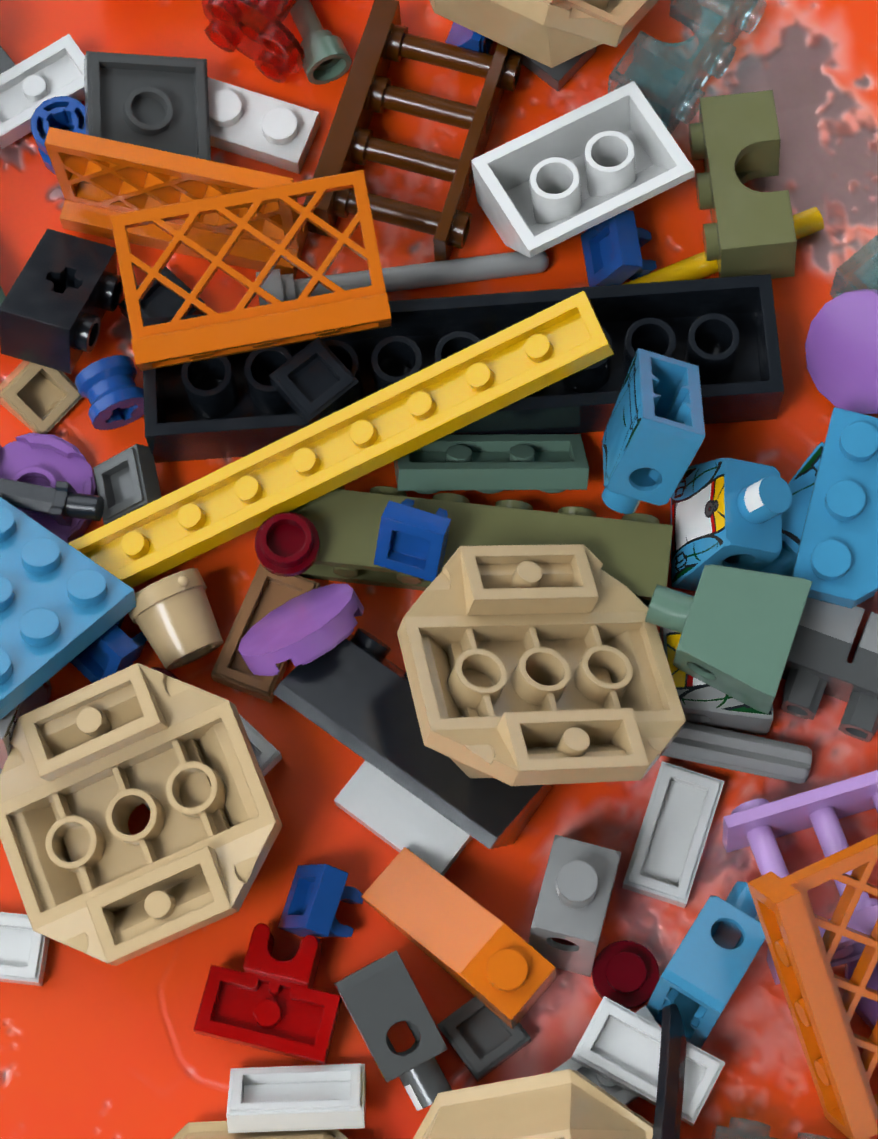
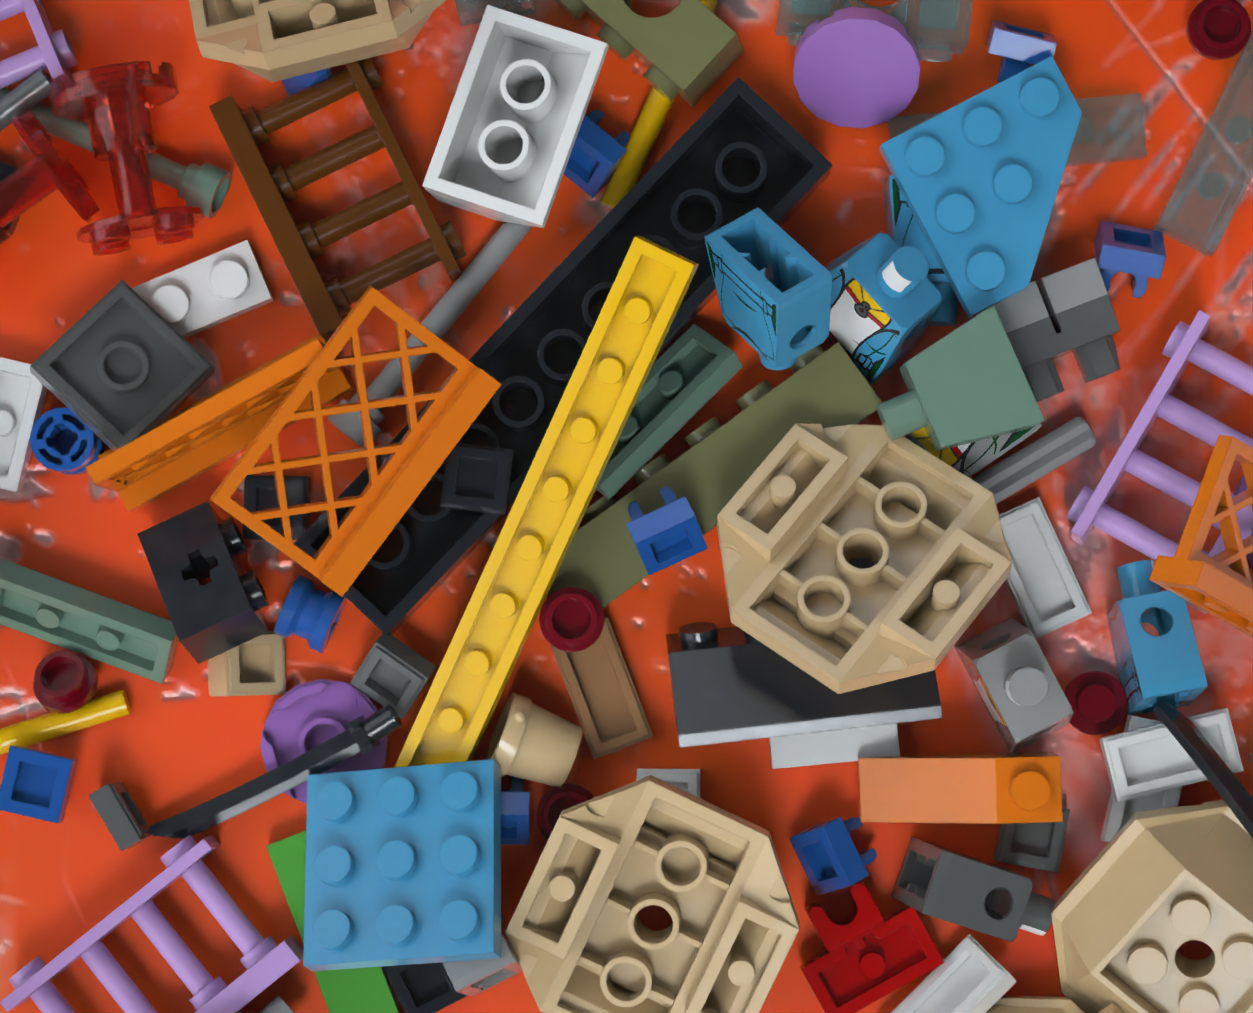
camera: 45 degrees left, 15 degrees up
medium lavender tile [238,584,364,676] -> none

